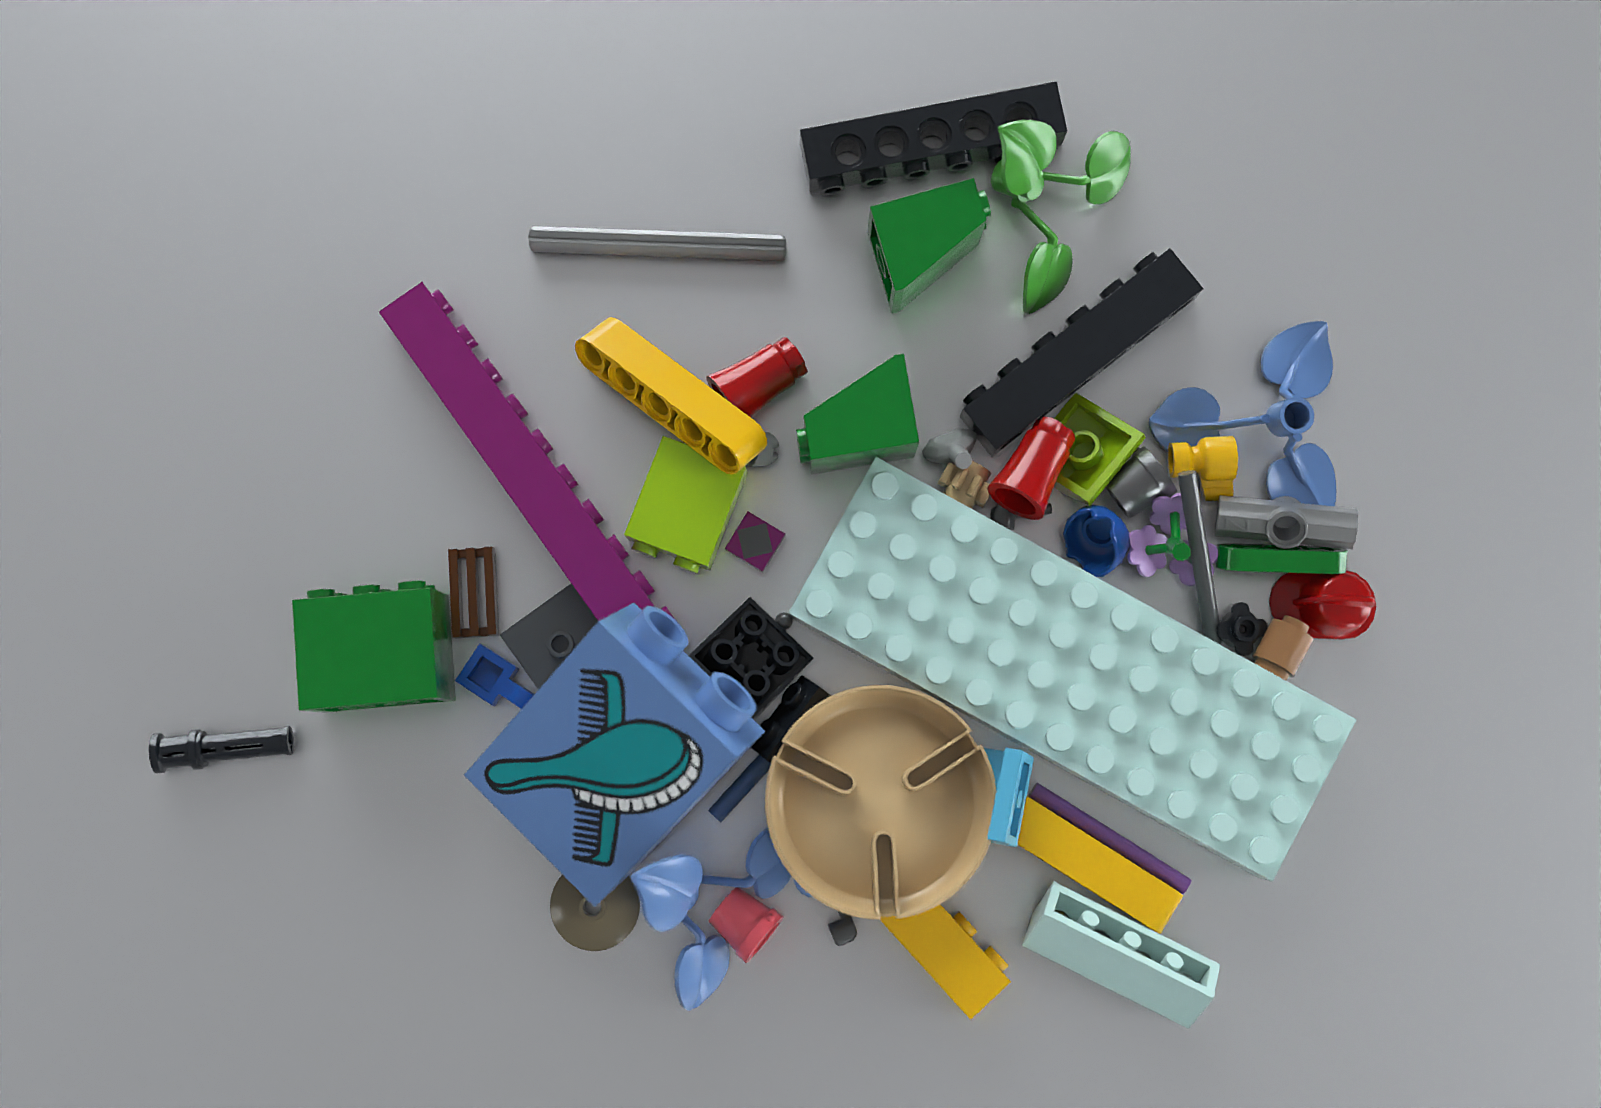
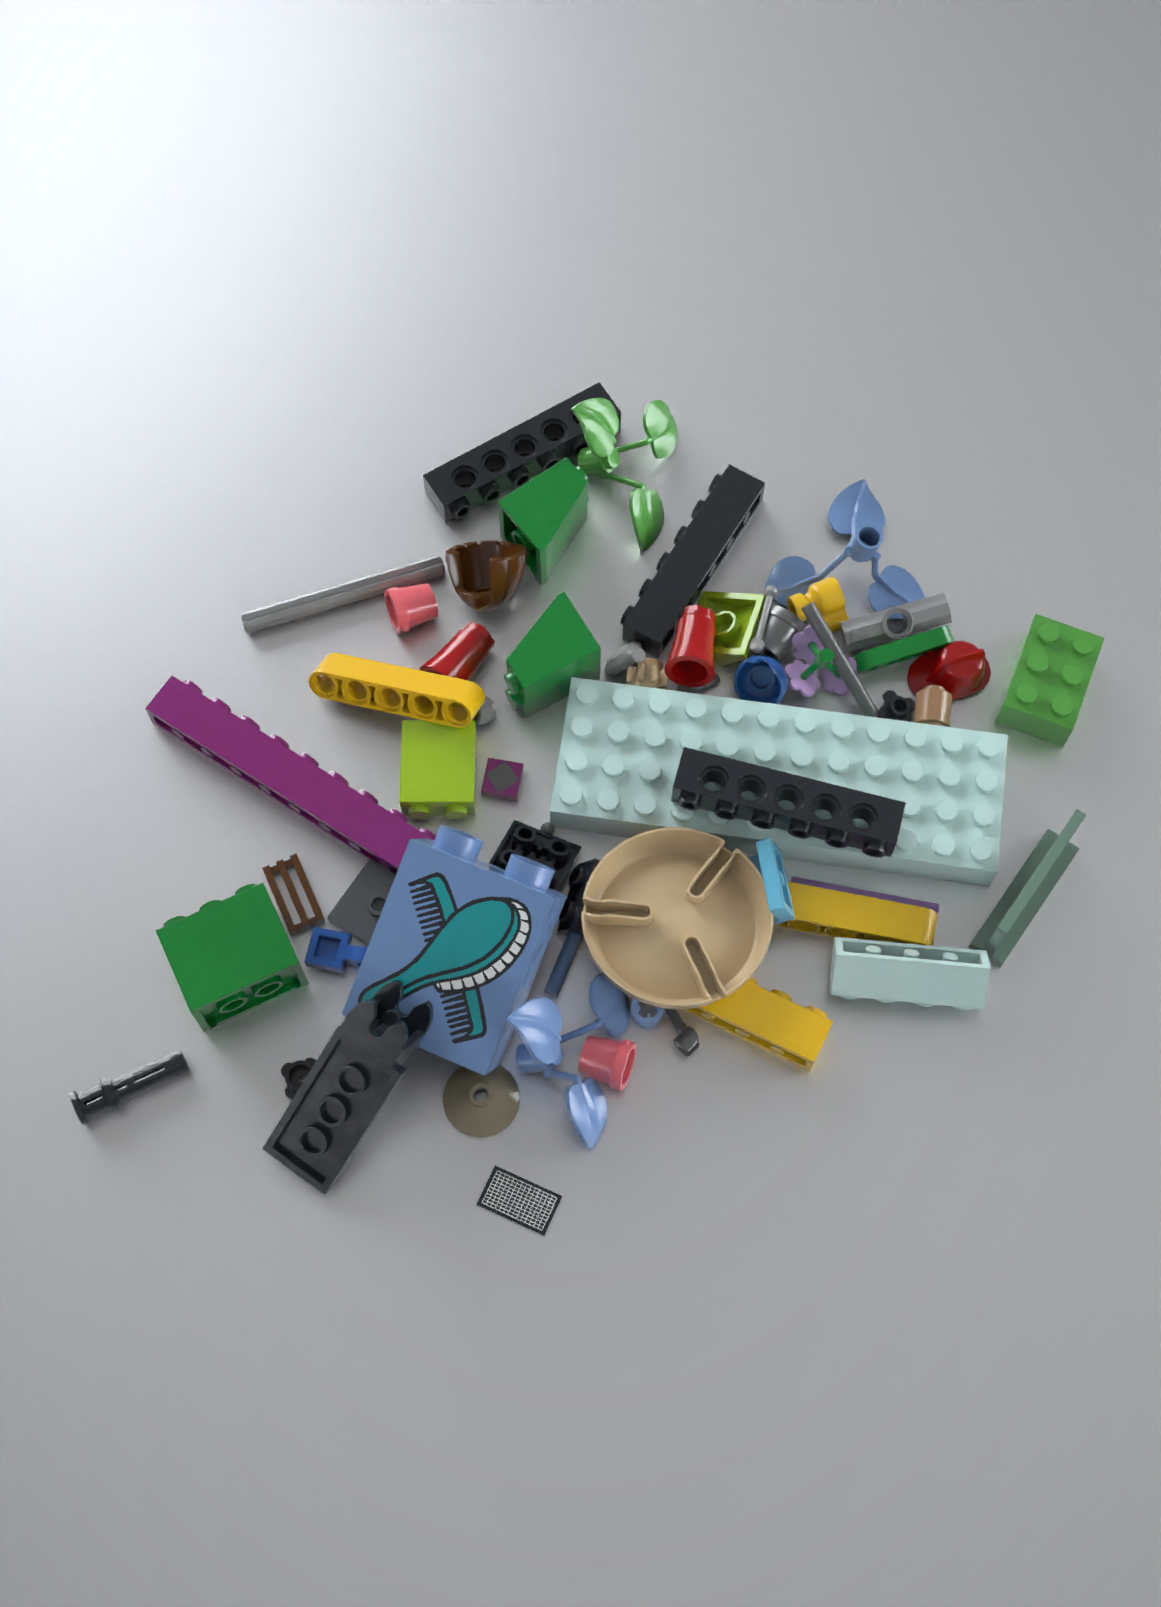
camera: 25 degrees left, 15 degrees down
none -> black hinge [262,980,434,1195]
none -> black plate [281,1058,317,1100]
none -> coral piece [384,583,438,633]
none -> reddish brown hair [445,540,527,611]
none -> black sticker [476,1165,562,1236]
none -> black brick [671,747,906,858]
none -> light grey hinge [749,585,778,653]
none -> sand green fence [968,809,1086,968]
none -> bright green brick [995,614,1104,747]

